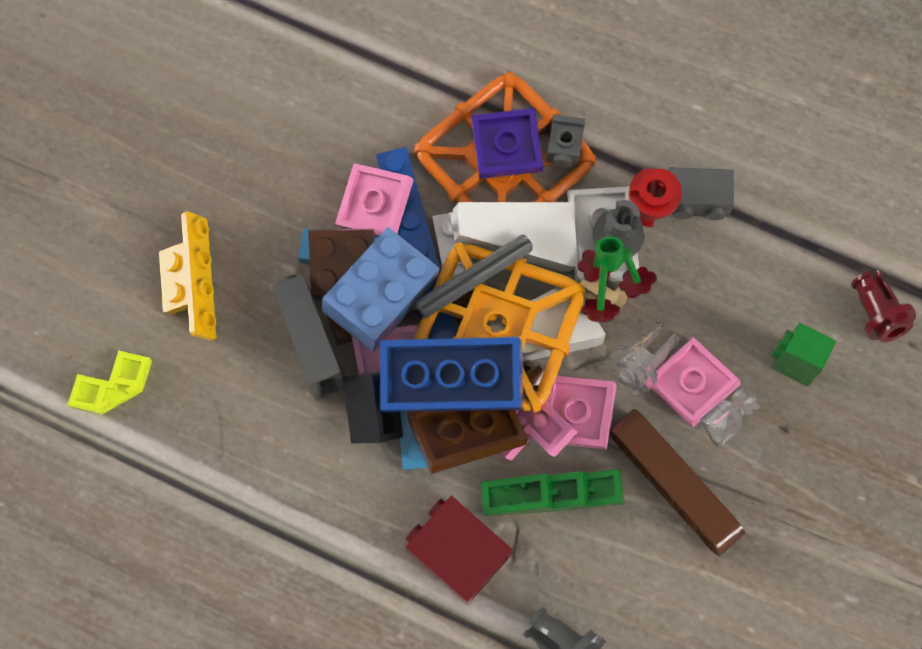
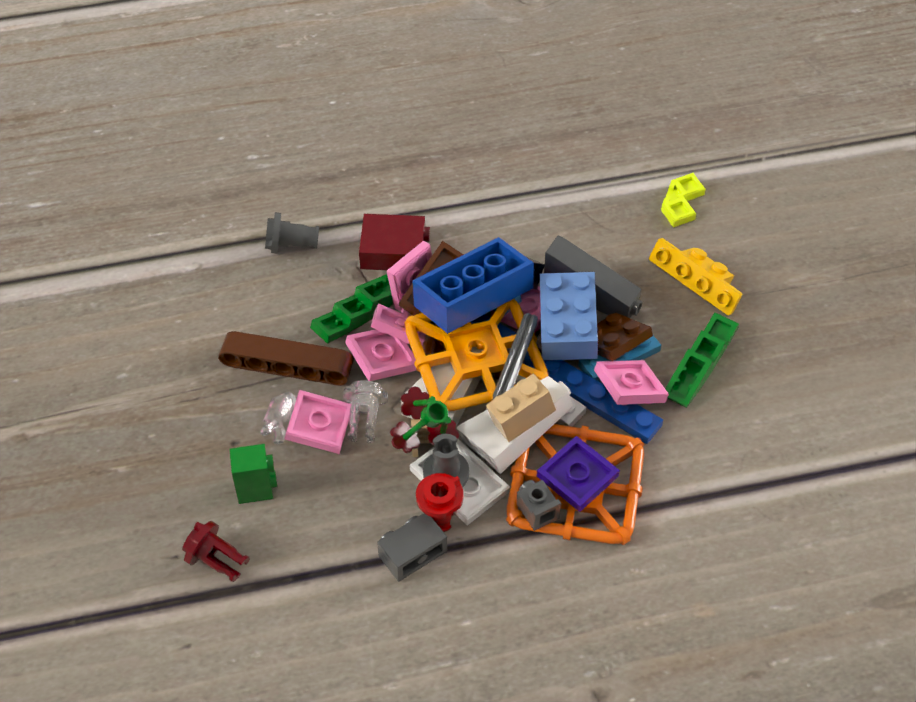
camera: 140 degrees right, 20 degrees down
none -> bright pink plate [387,241,432,312]
none -> tan brick [486,373,556,442]
none -> green slope [665,312,739,408]

